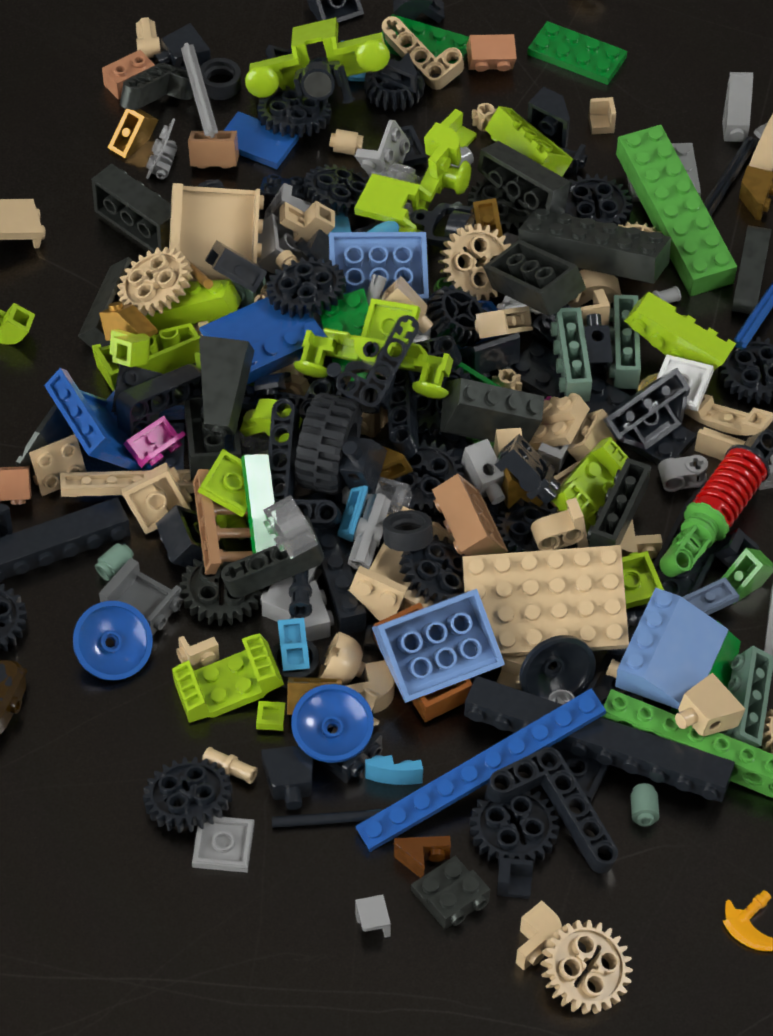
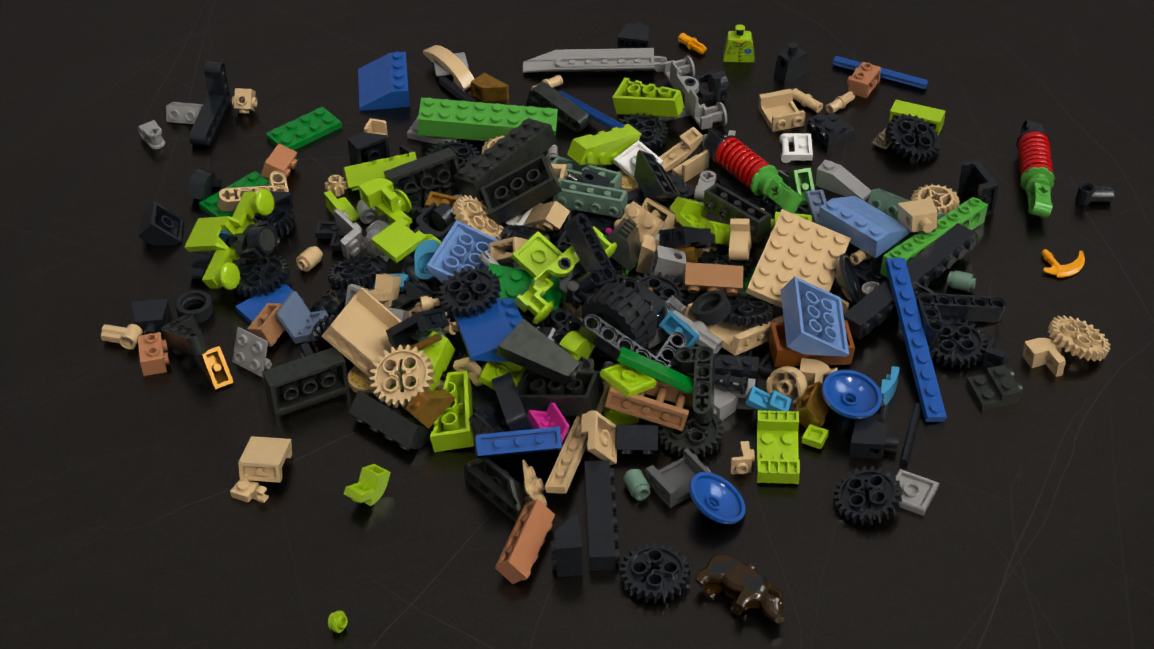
camera: 65 degrees left, 10 degrees down
lime brick [109,329,150,367] -> none
light grey axle [181,43,218,138] -> none
tan pin [202,747,258,784] -> none
clear brick [263,495,318,559] -> none
tan wing [349,566,408,621] -> none
light grey panel [355,894,391,937] -> none
reddish brown slope [394,836,451,878] -> none
light grey slope [722,72,753,142] -> none
none -> sand blue bracket [277,291,329,344]
none -> blue slope [358,52,410,111]

